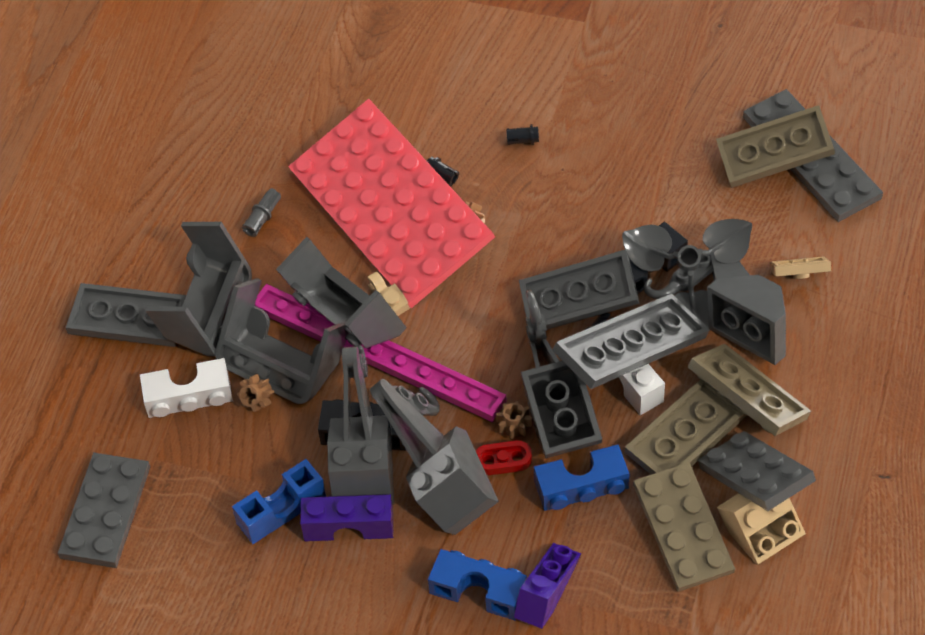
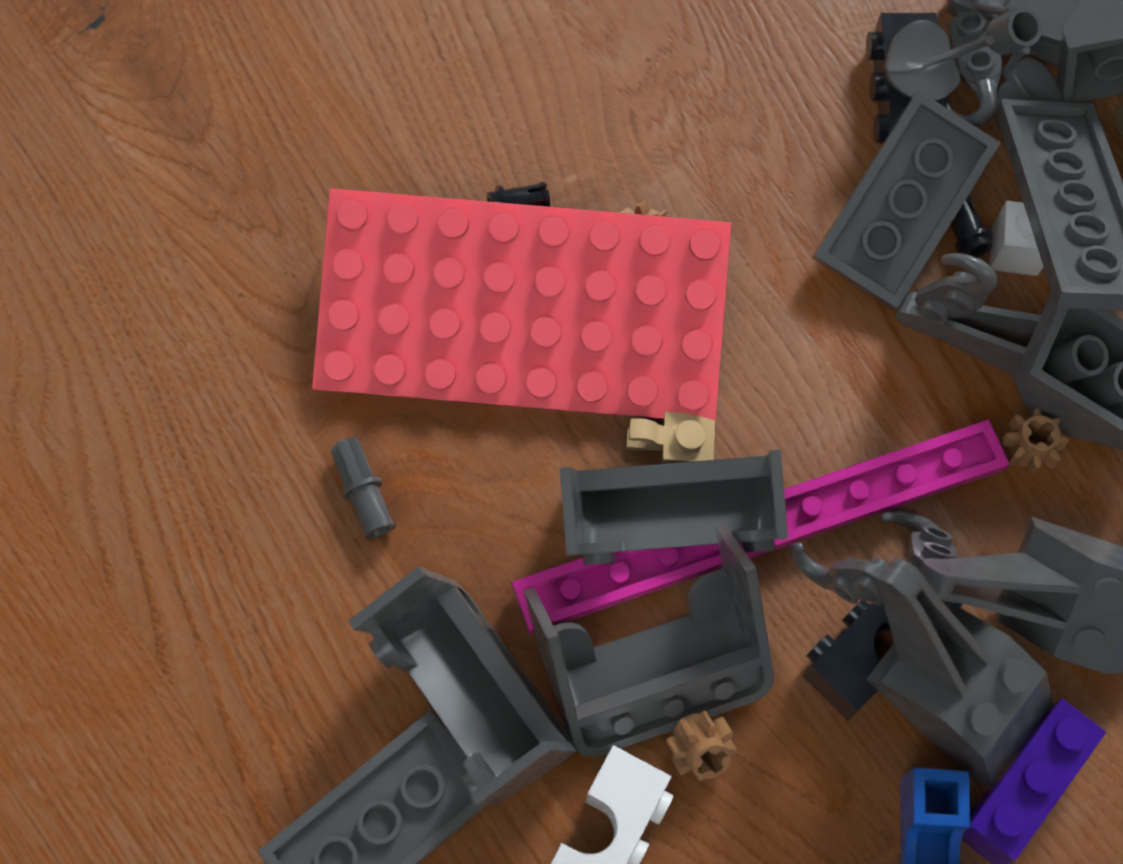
camera: 60 degrees left, 15 degrees up
red plate [476,440,532,476] -> none
black pin [506,124,539,145] -> none

